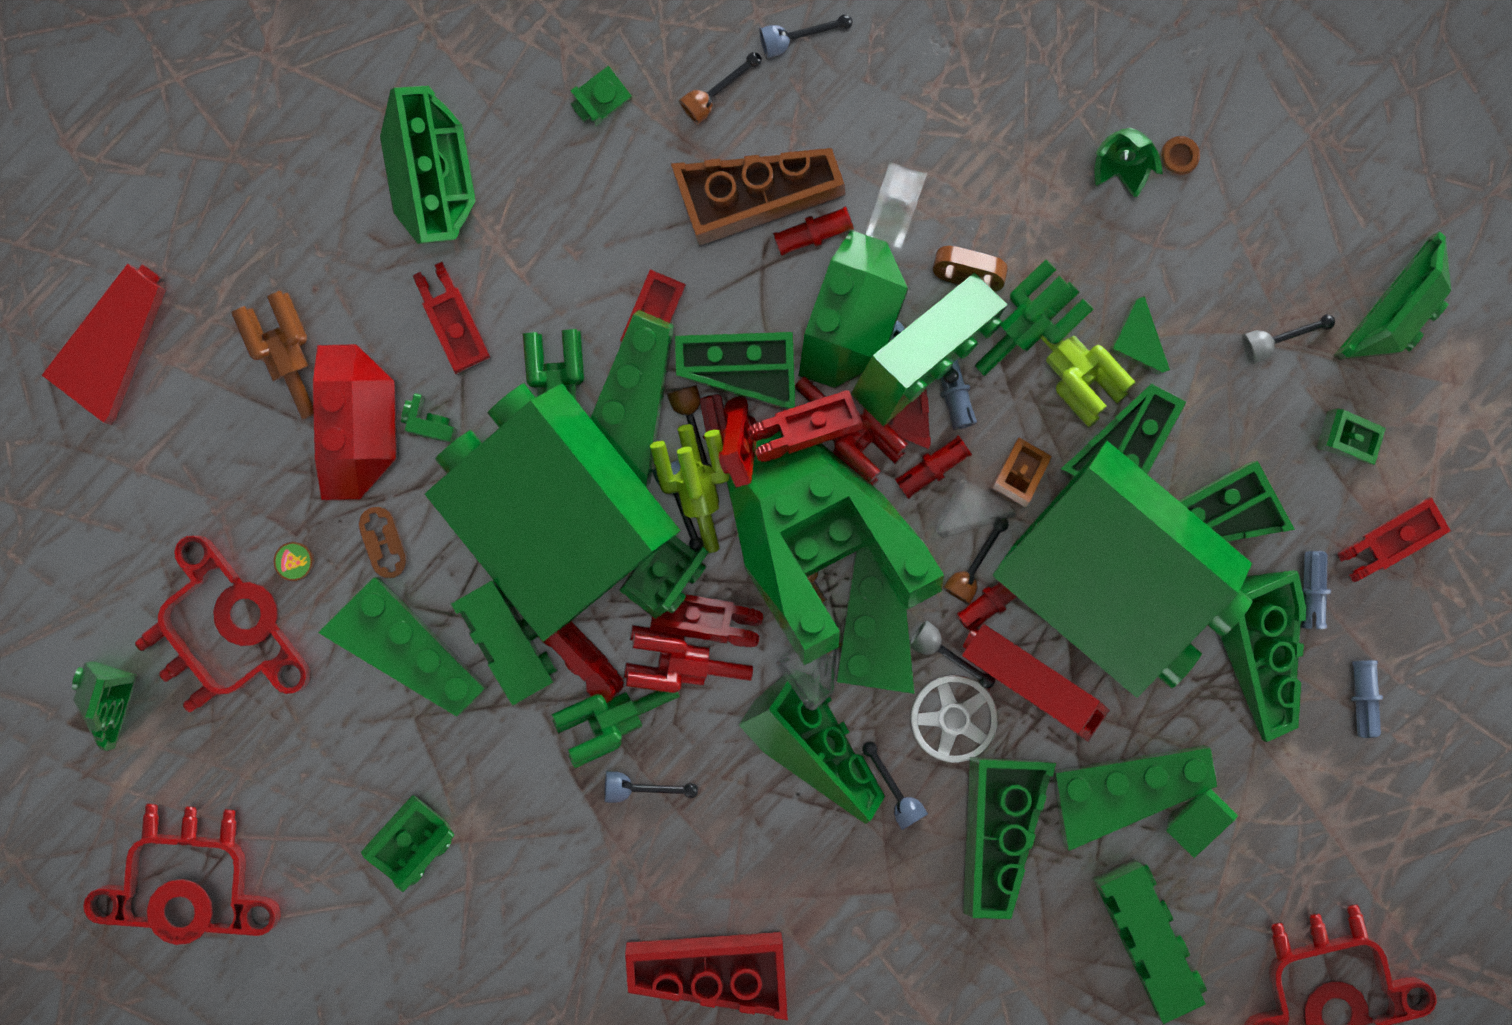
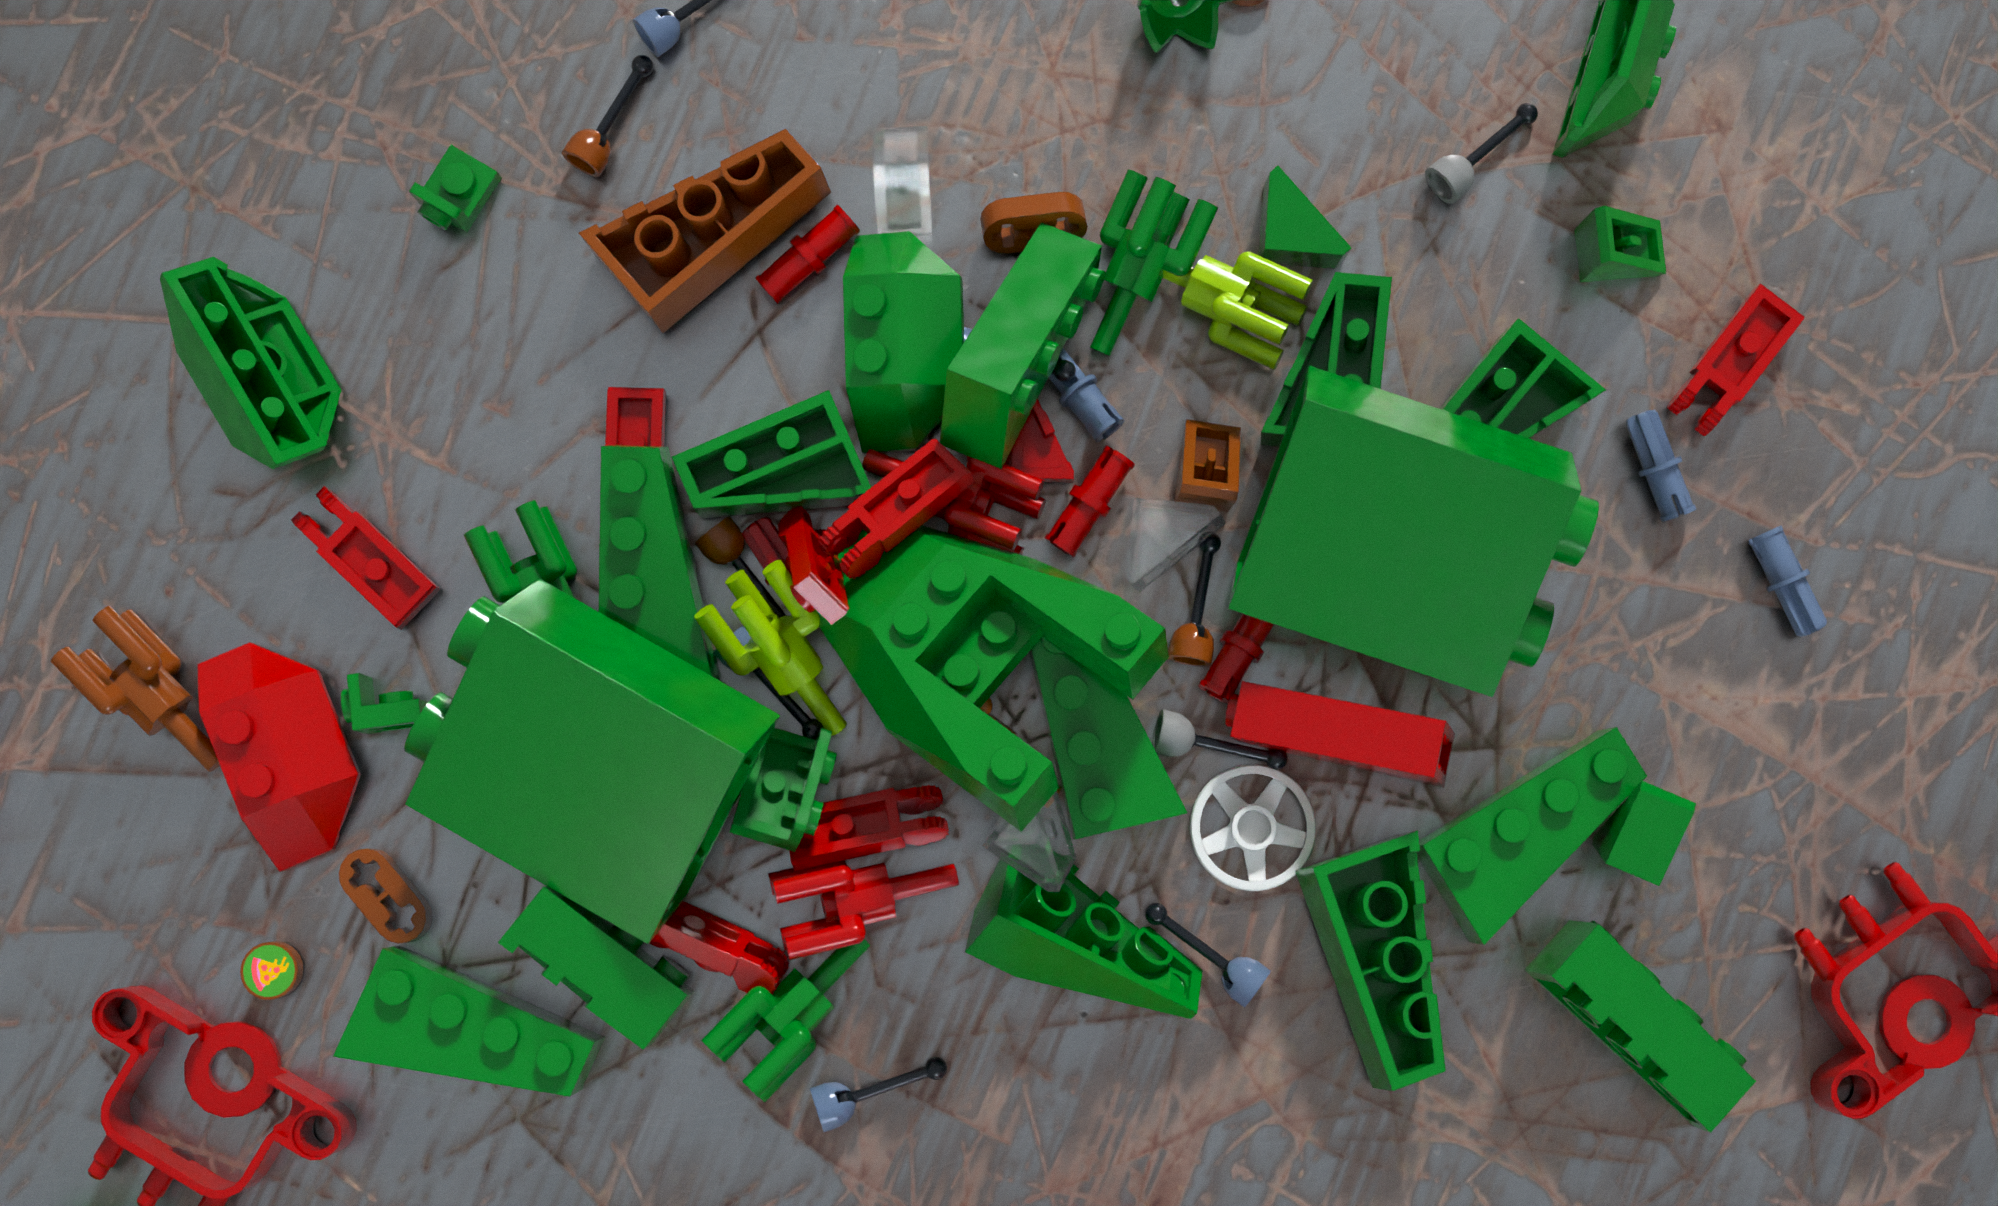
camera: 25 degrees left, 5 degrees down
green wedge [1221,570,1306,742] -> none

